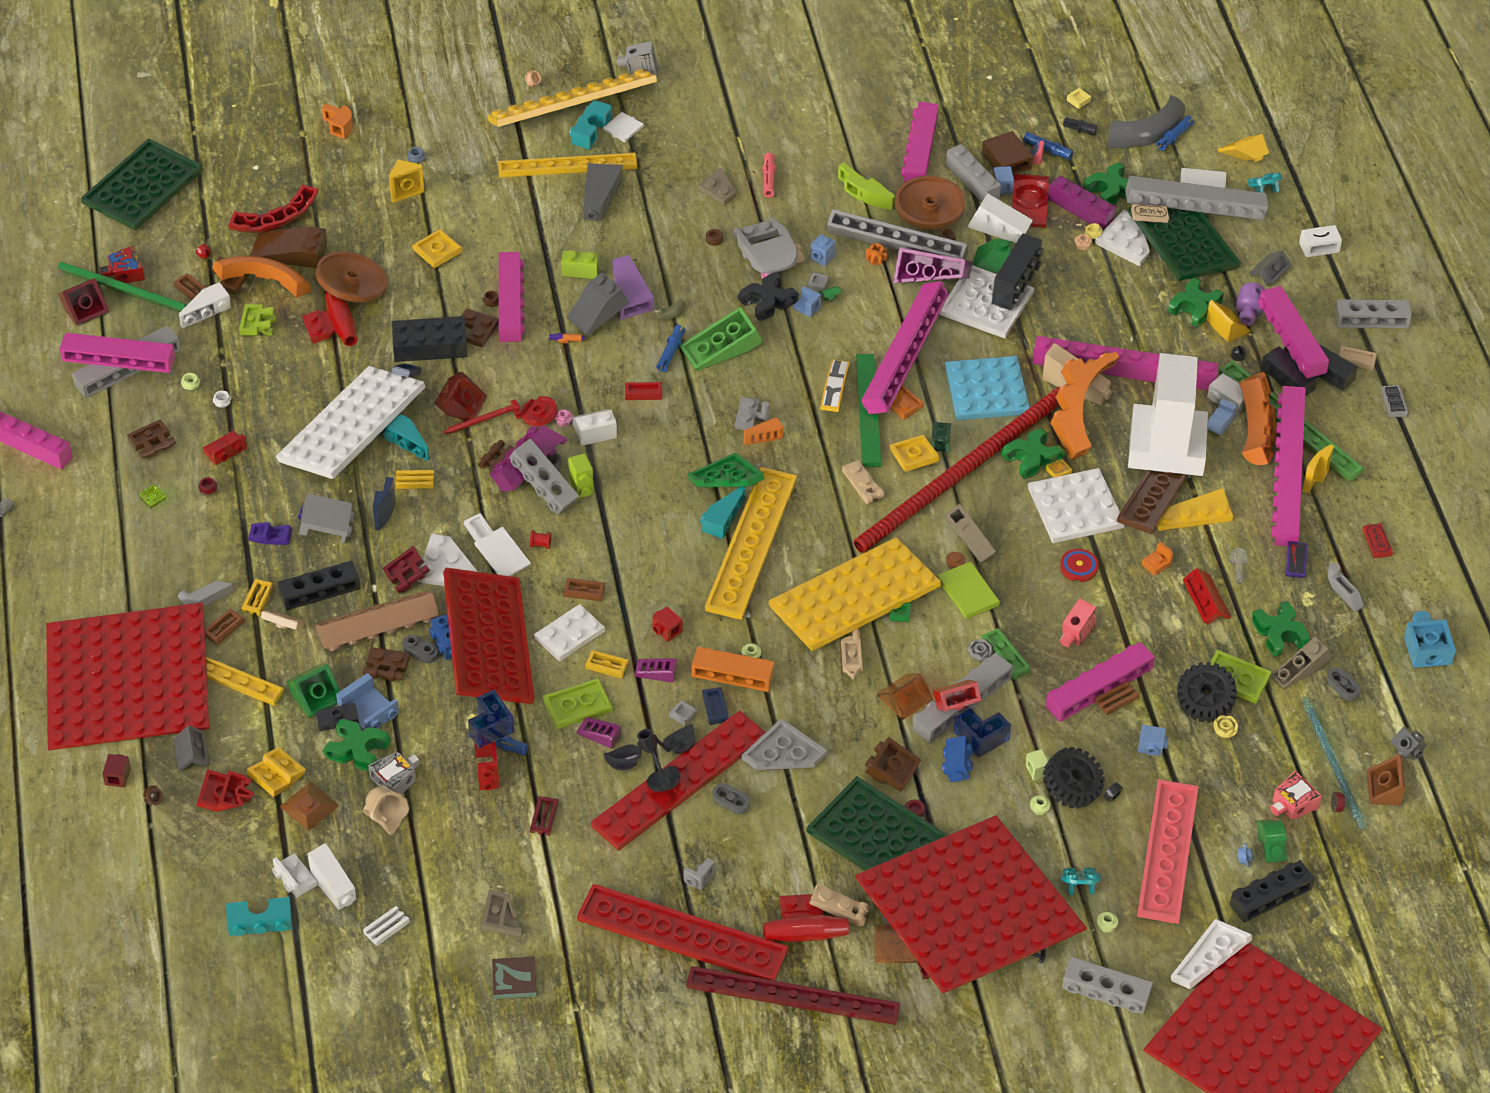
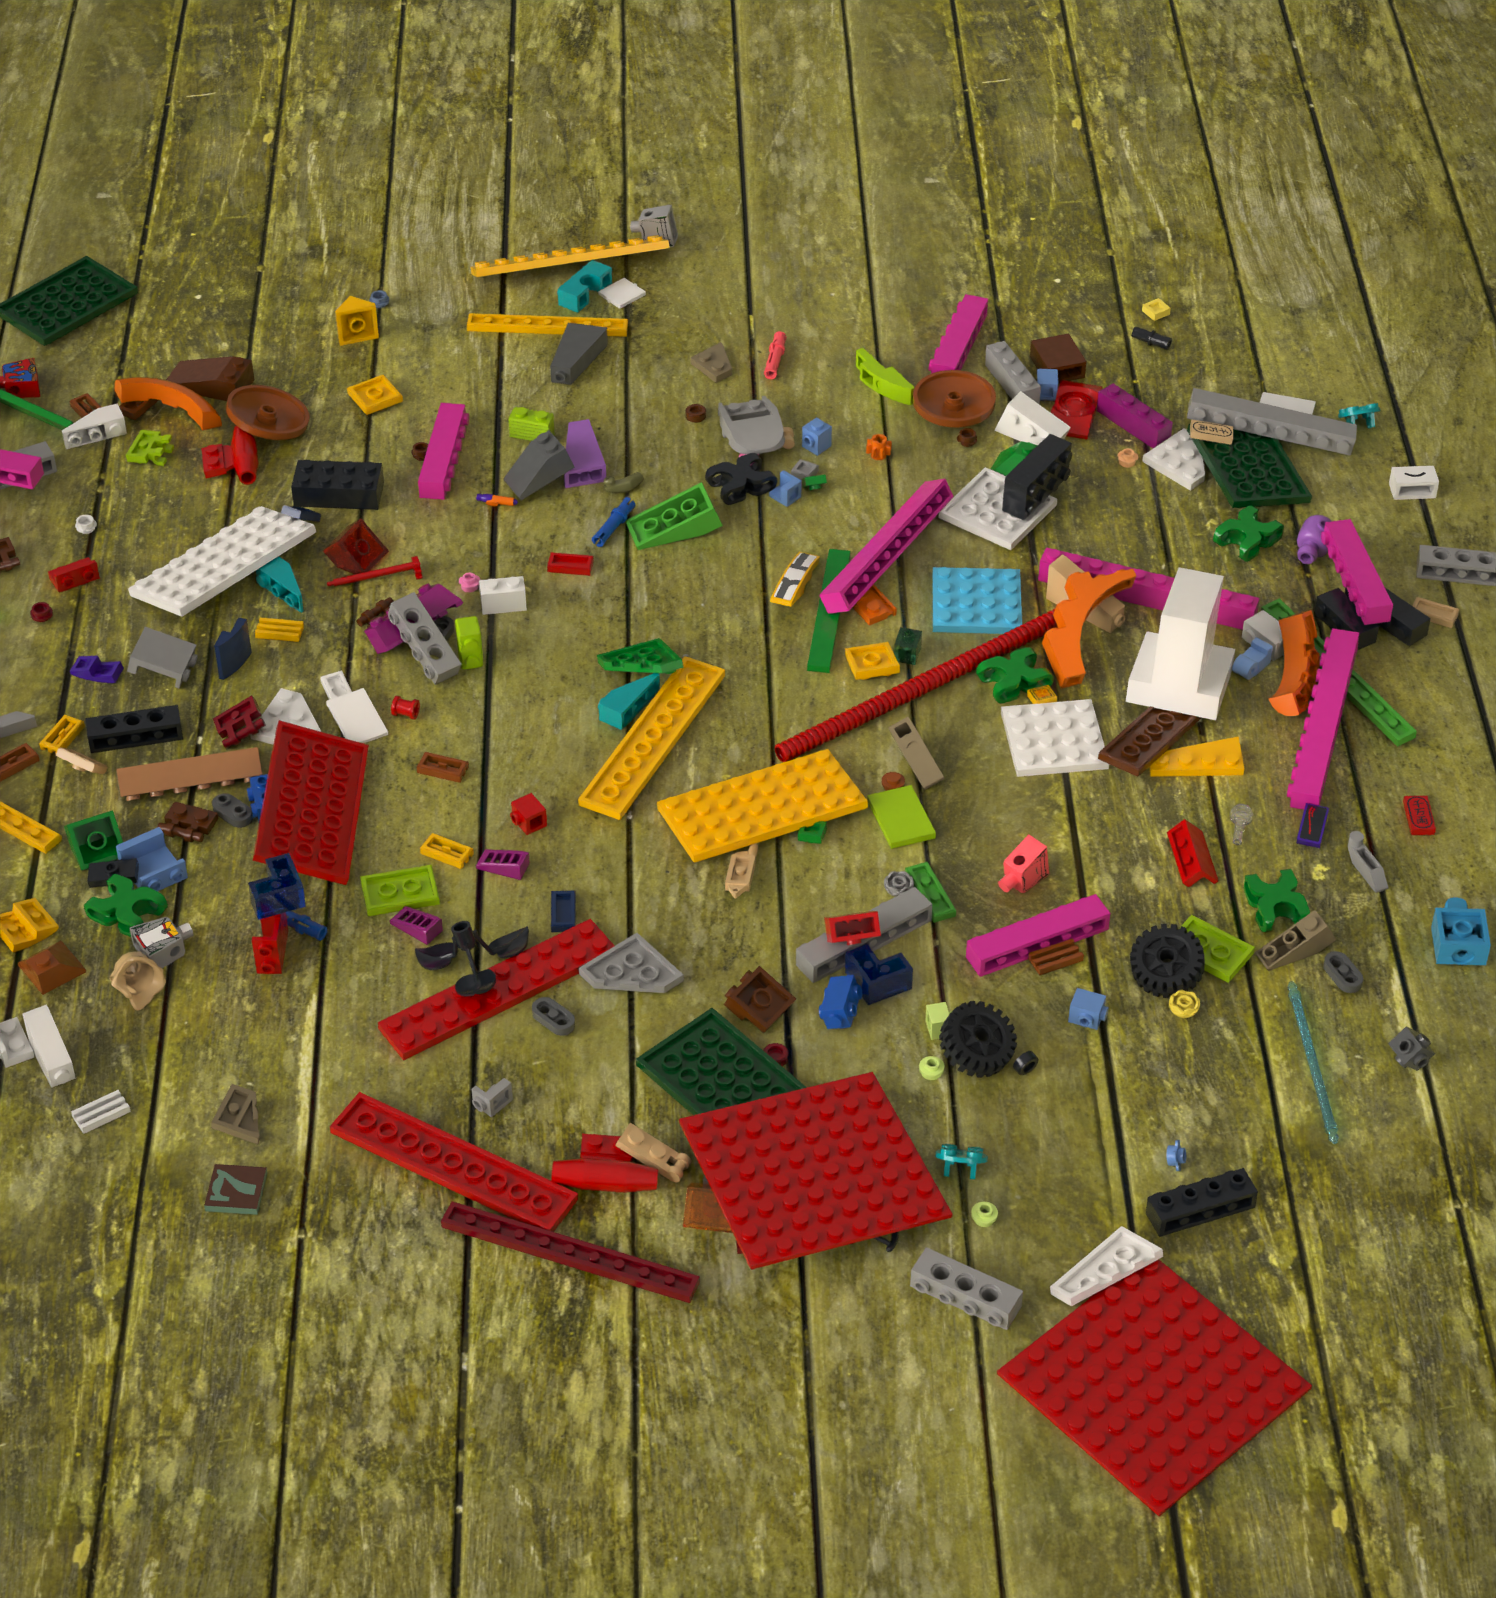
camera: 10 degrees right, 5 degrees down
yellowish green plate [181,373,200,390] -> none
red hinge [195,243,212,259] -> none
red brick [228,184,319,233] -> none
orange brick [322,103,353,139] -> none
reddish brown plate [461,308,499,348] -> none
red tile [521,396,558,427] -> none
light nougat plate [525,70,541,87] -> none
dark red tile [530,796,559,836] -> none
white plate [534,604,605,662] -> none
light grey tile [669,700,697,726] -> none
orange brick [692,647,774,692] -> none
light grey plate [735,397,769,430] -> none
yellowish green plate [741,644,761,658] -> none
orange slope [744,417,783,445] -> none
light grey brick [827,209,969,260] -> none
tan plate [842,460,884,504] -> none
clear orange slope [877,673,933,720] -> none
magenta wedge [893,248,973,283] -> none
blue pin [1023,132,1074,160] -> none
coral slope [1030,140,1044,165] -> none
red tile [1060,549,1099,582] -> none
green piece [1083,162,1128,206] -> none
light yellow plate [1085,223,1103,239] -> none
dark grey brick [1107,95,1185,149] -> none
coral plate [1137,779,1198,924] -> none
orange bracket [1142,542,1173,576] -> none
blue pin [1156,116,1194,151] -> none
yellow slope [1206,300,1251,342] -> none
yellow slope [1217,134,1269,162] -> none
black hinge [1231,345,1246,361] -> none
dark grey panel [1249,251,1291,285] -> none
green brick [1256,818,1287,863] -> none
coral torso [1270,771,1322,820] -> none
yellow slope [1302,445,1334,493] -> none
dark red tile [1331,792,1345,812] -> none
dark orange slope [1367,754,1406,806] -> none
tile [1381,385,1408,418] -> none

